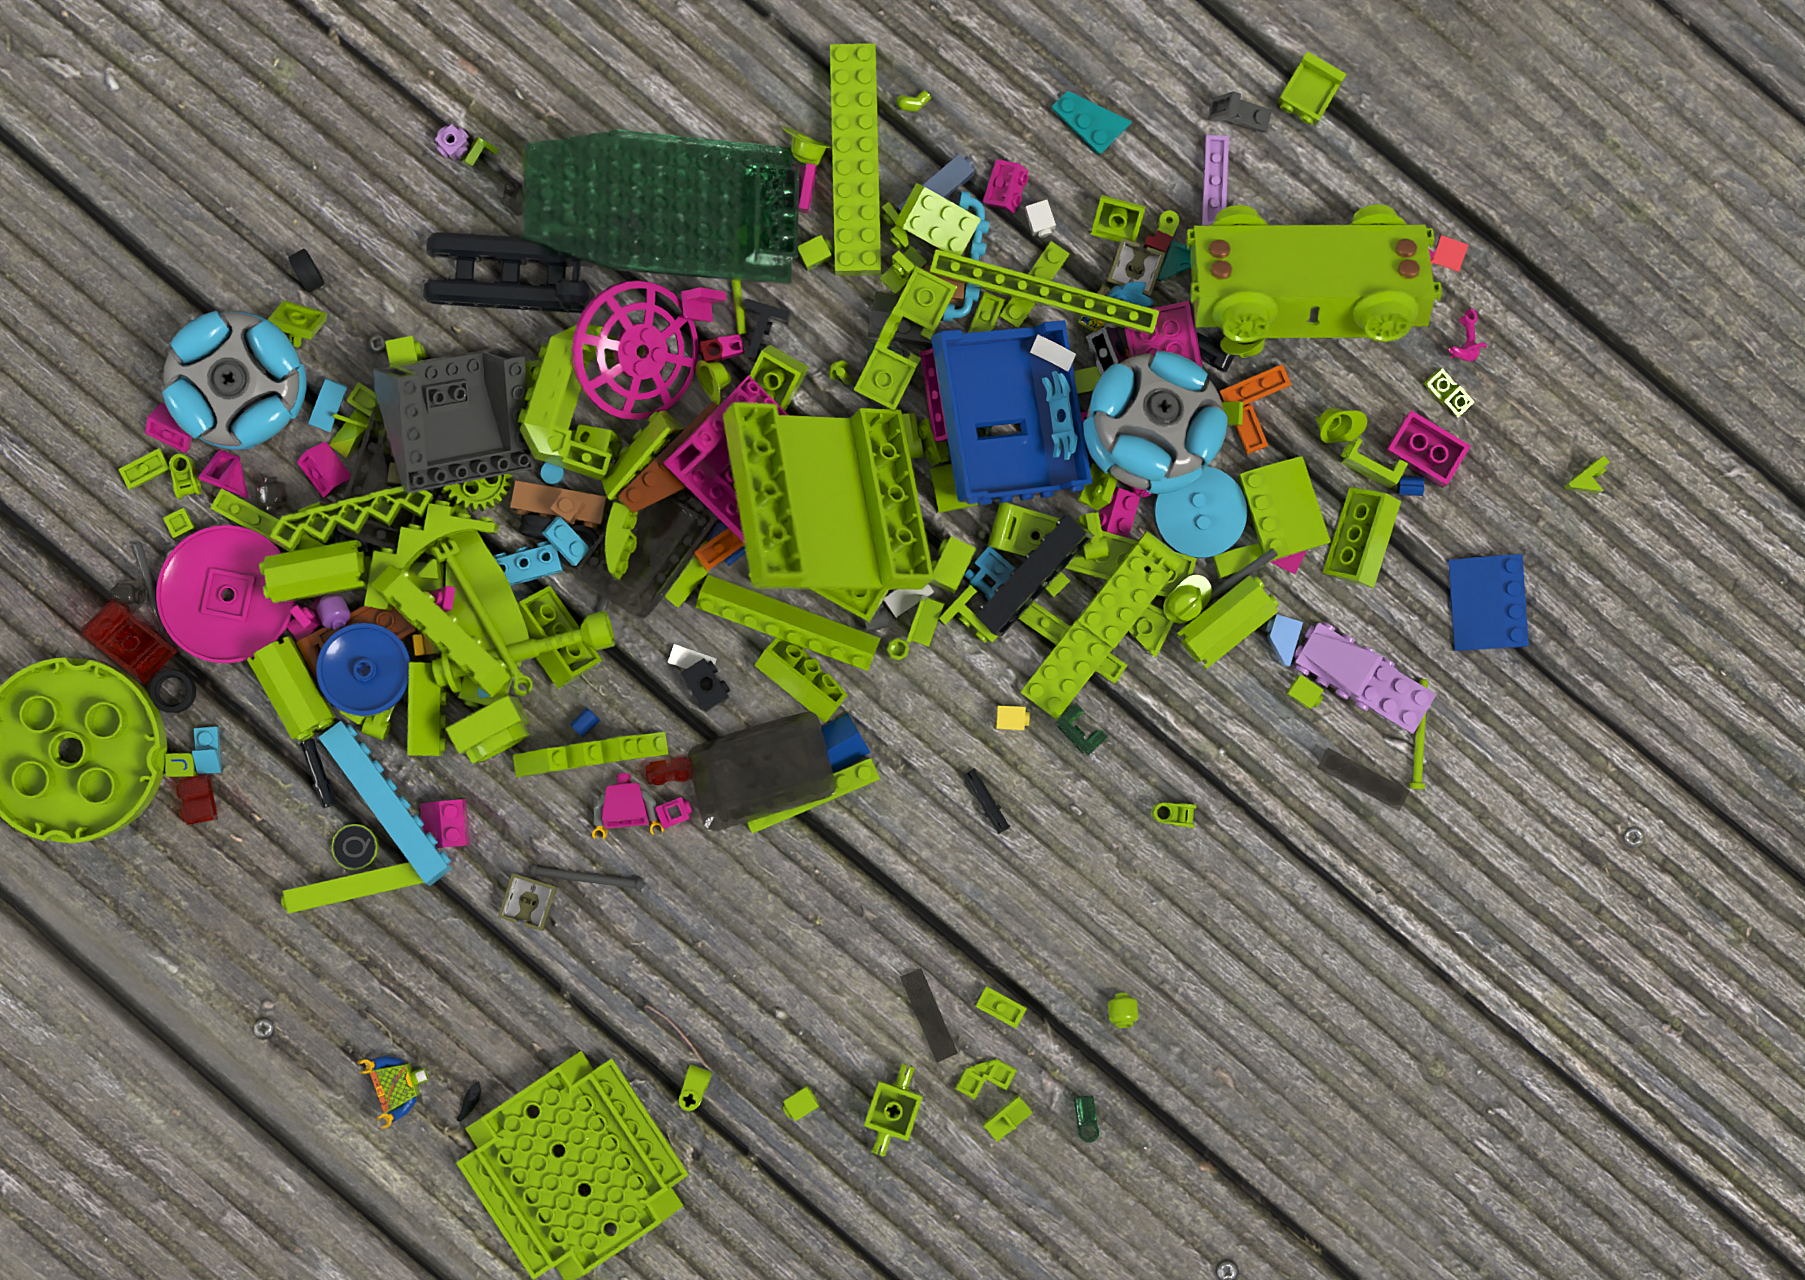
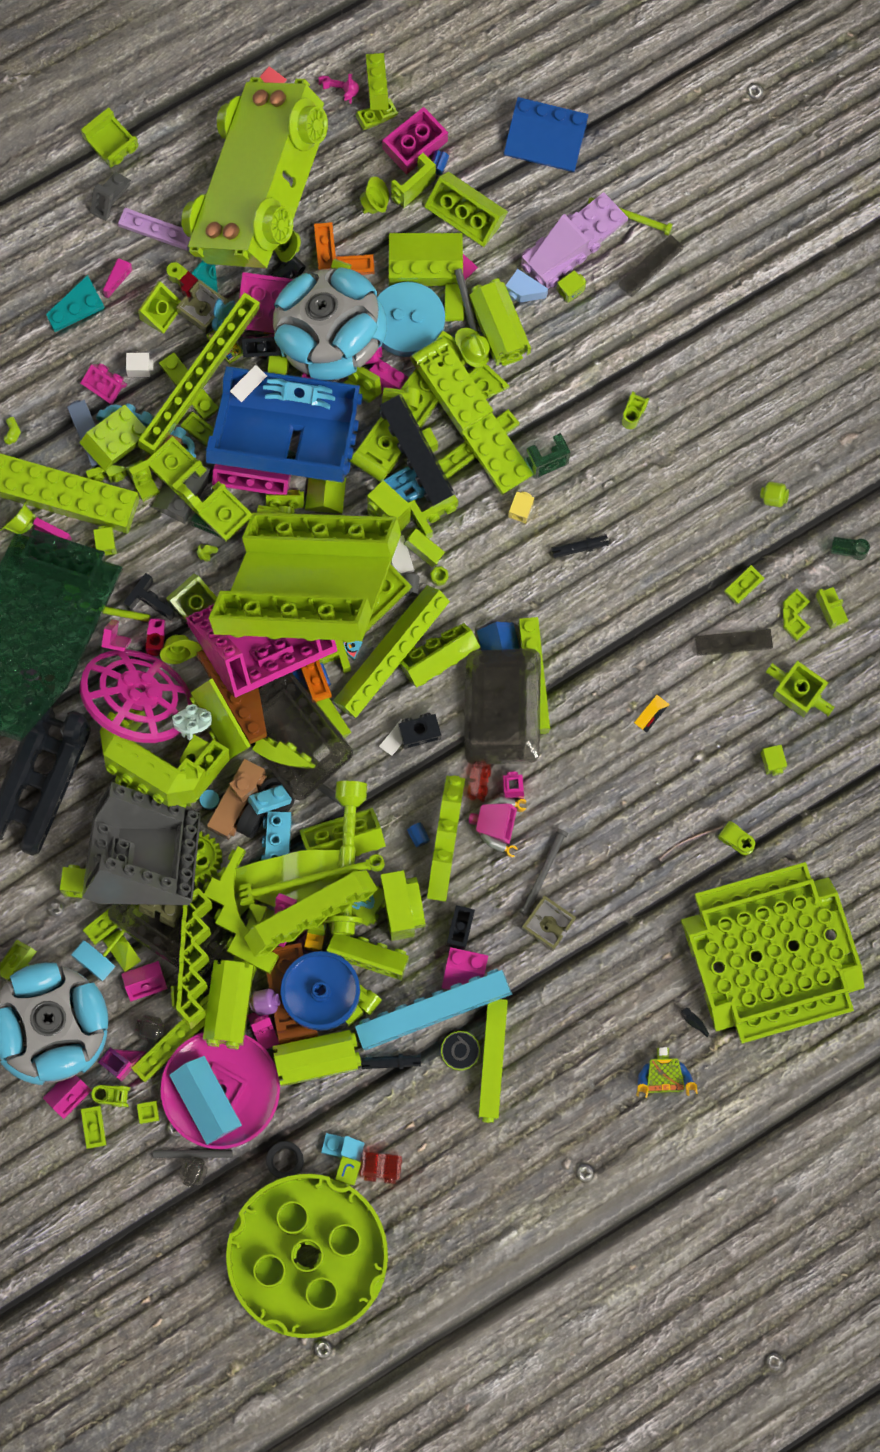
camera: 75 degrees left, 10 degrees down
clear red brick [79,598,178,683] -> none
lime slope [1564,455,1610,494] -> none
none -> dark pink slope [103,258,133,298]
none -> medium azure slope [169,1056,242,1145]
none -> light aqua plate [172,704,212,740]
none -> lime brick [366,53,389,111]
none -> black brick [446,905,475,950]
none -> yellow sticker [634,695,670,733]

